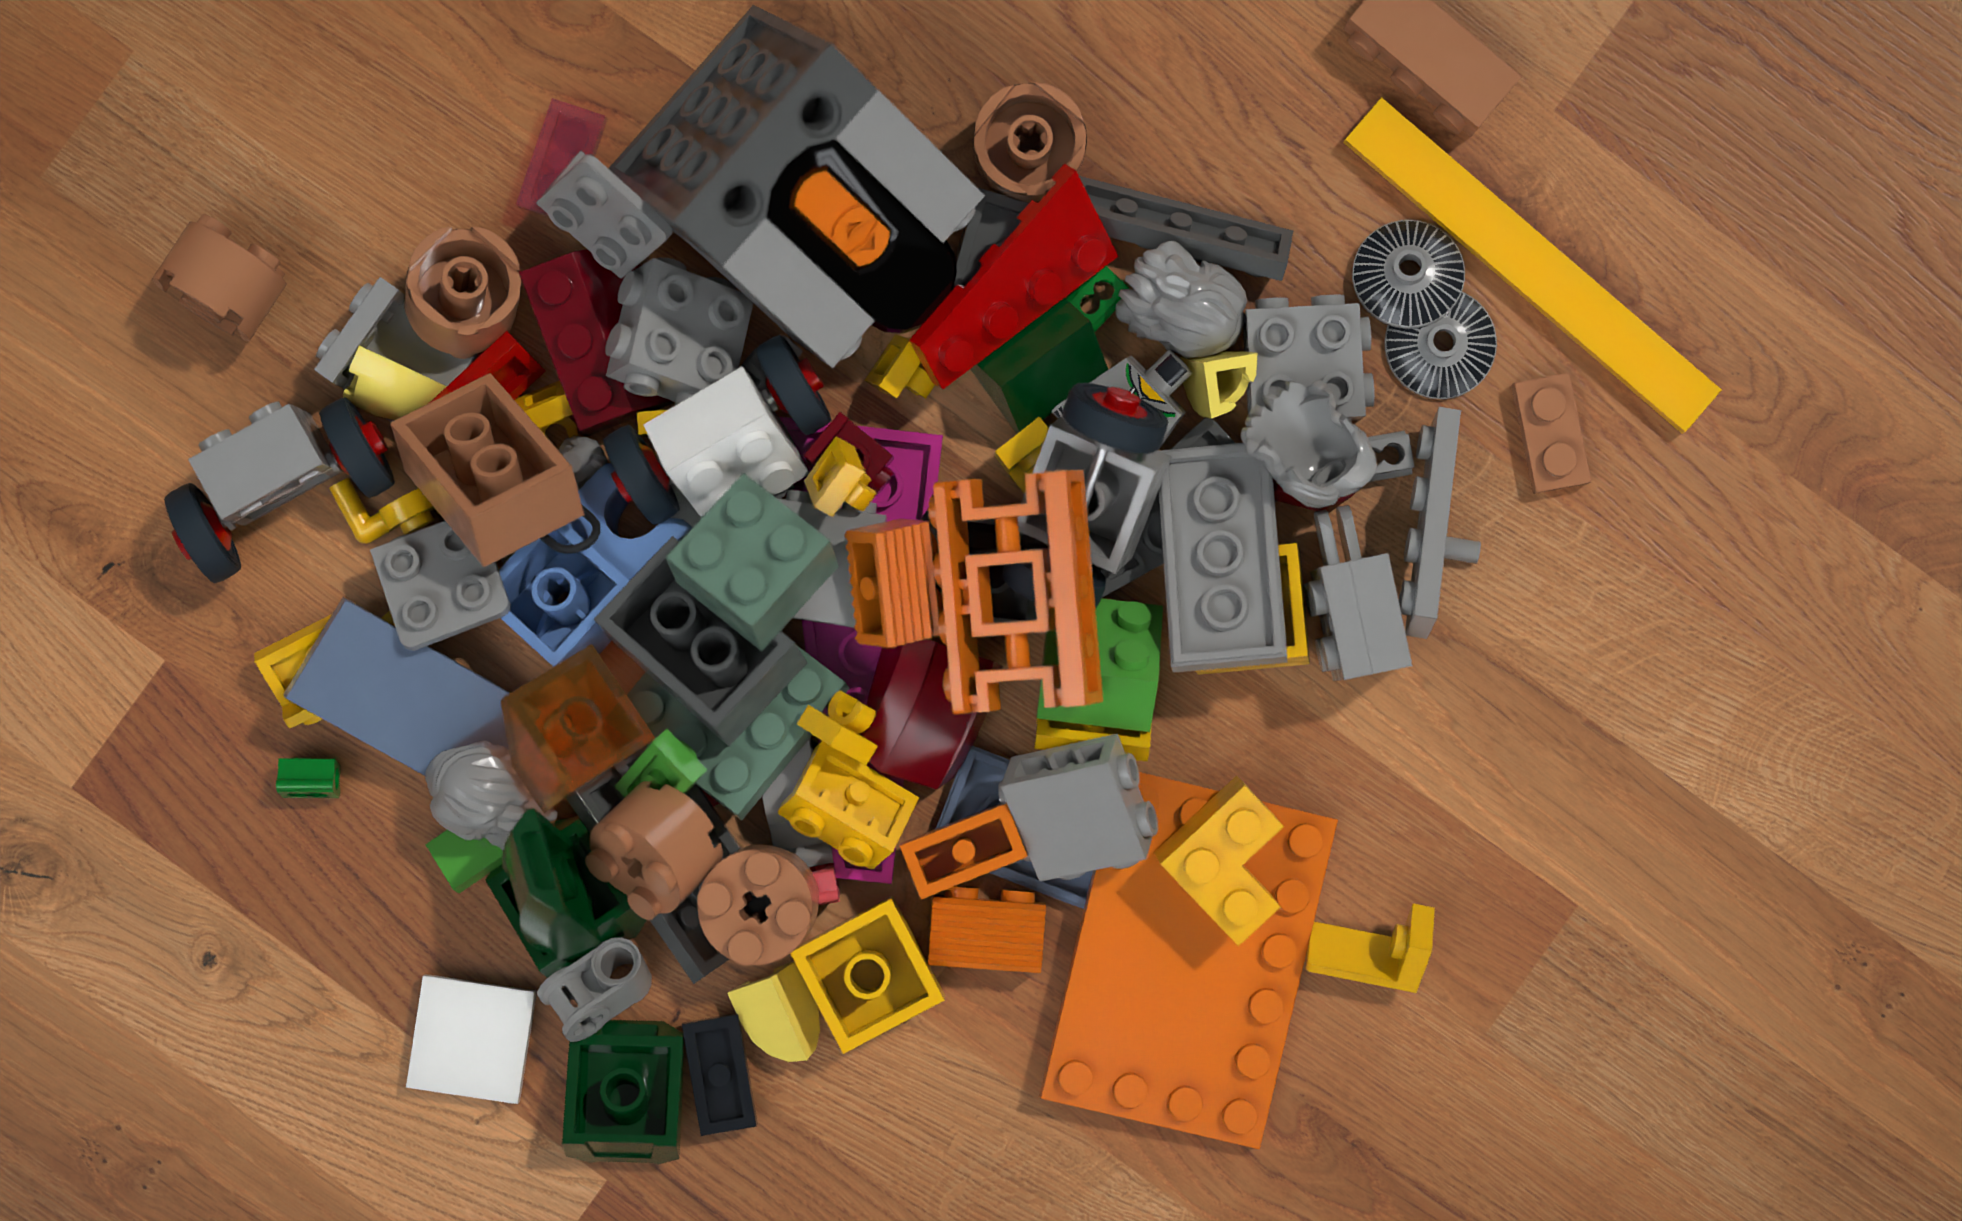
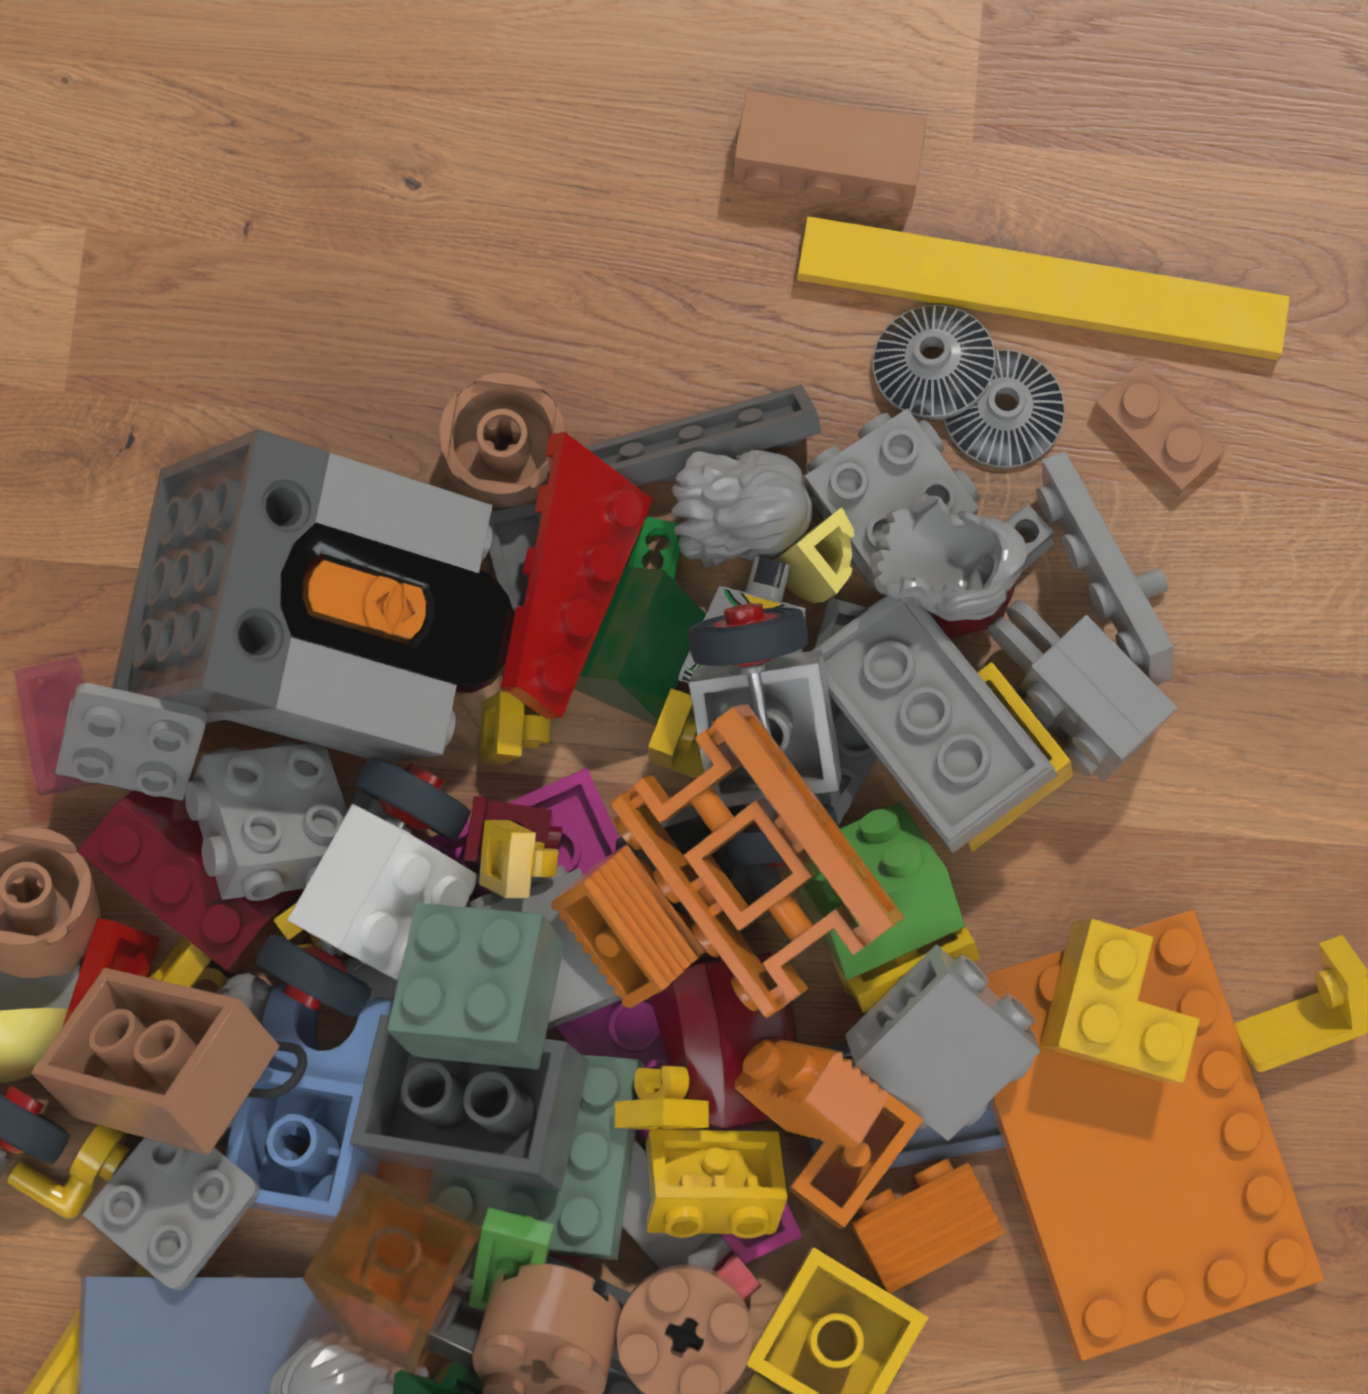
camera: 30 degrees left, 10 degrees down
none -> orange brick [735,1037,888,1150]

